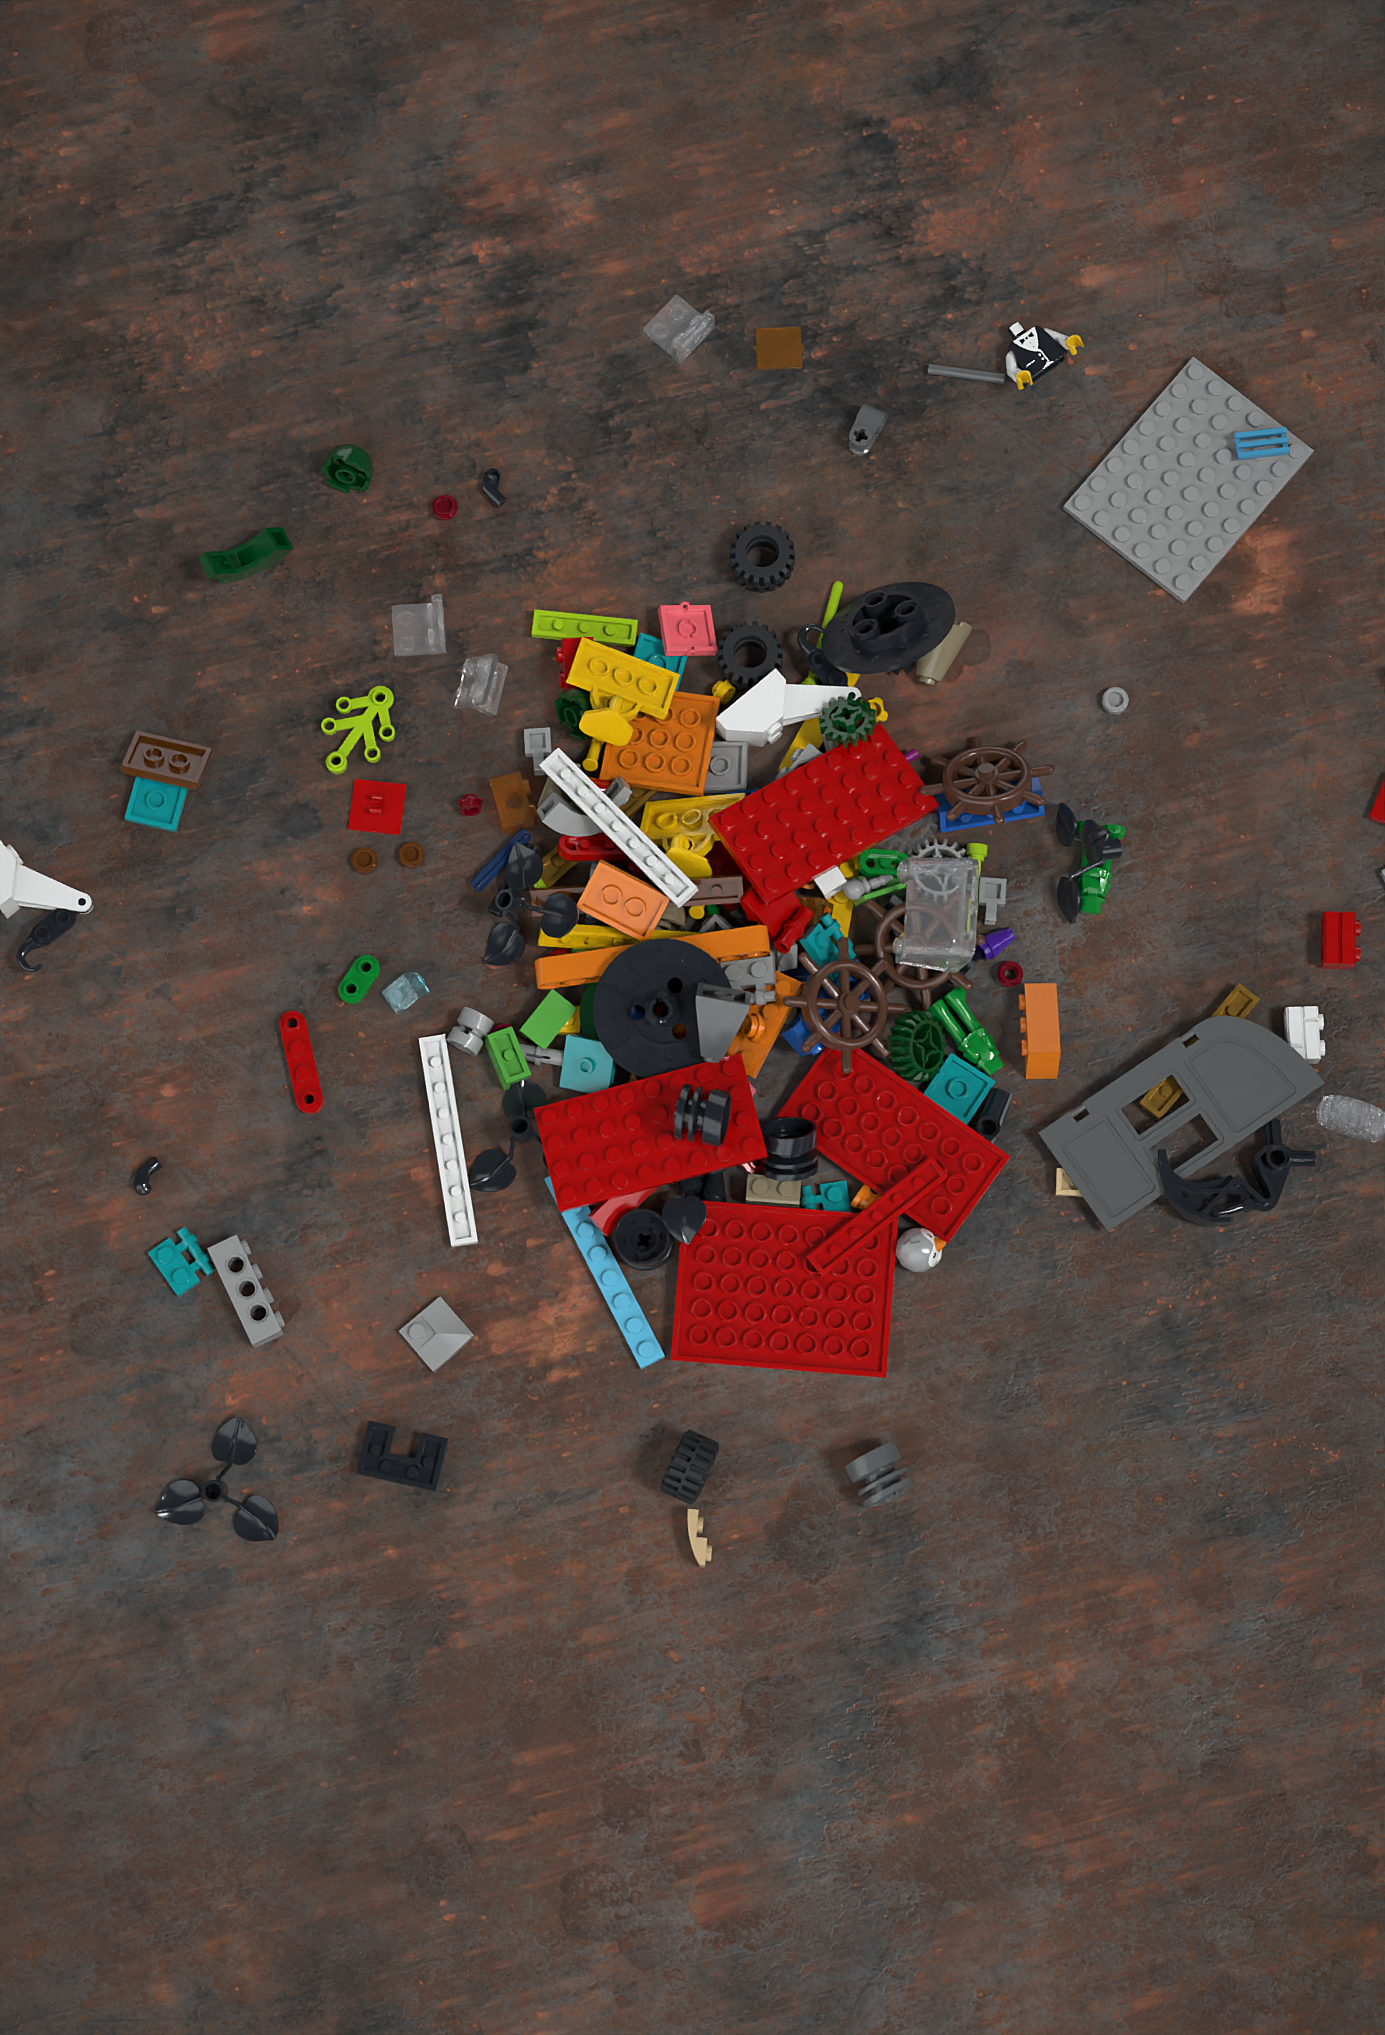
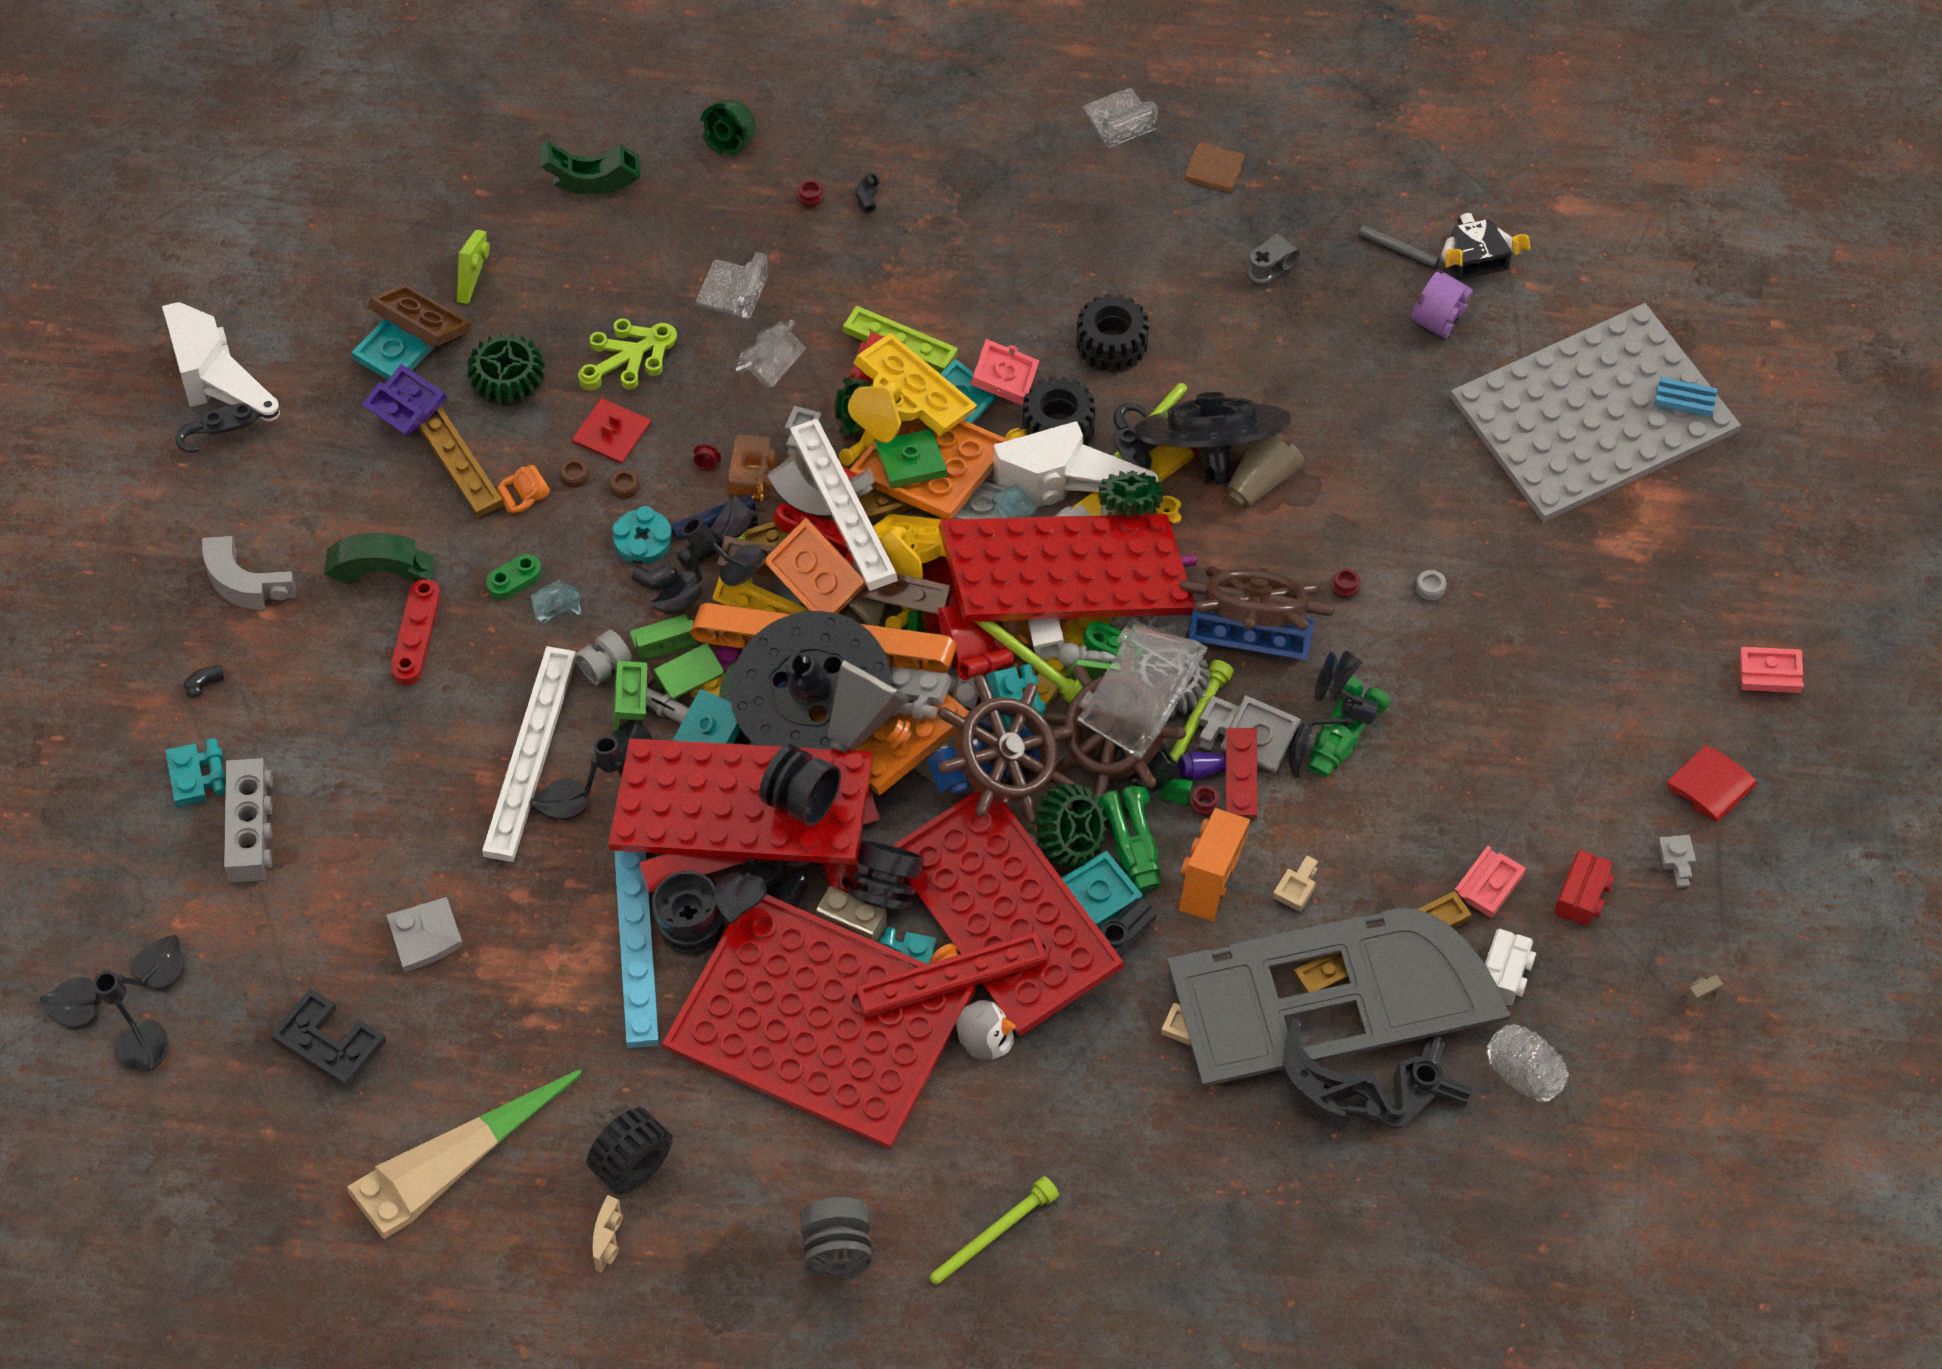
camera: 20 degrees right, 20 degrees down
none -> light grey arch [202,536,296,610]
none -> dark green arch [324,533,434,585]
none -> tan plate [347,1070,581,1239]
none -> dark purple slope [362,364,447,436]
none -> pearl gold plate [418,406,503,518]
none -> lime wing [457,230,490,304]
none -> dark green gear [467,332,545,405]
none -> orange piece [496,465,550,514]
none -> teal plate [612,506,672,564]
none -> bright green panel [630,615,698,662]
none -> black arm [632,565,678,590]
none -> magenta plate [714,646,742,673]
none -> green plate [875,429,947,489]
none -> lime piece [930,1176,1059,1284]
none -> lime piece [975,621,1083,704]
none -> clear light blue bracket [991,484,1037,518]
none -> green tile [1159,779,1193,806]
none -> light grey plate [1220,695,1301,775]
none -> red plate [1226,728,1257,819]
none -> tan plate [1273,856,1318,912]
none -> dark red plate [1331,568,1361,597]
none -> medium lavender brick [1410,270,1473,339]
none -> coral plate [1454,846,1526,918]

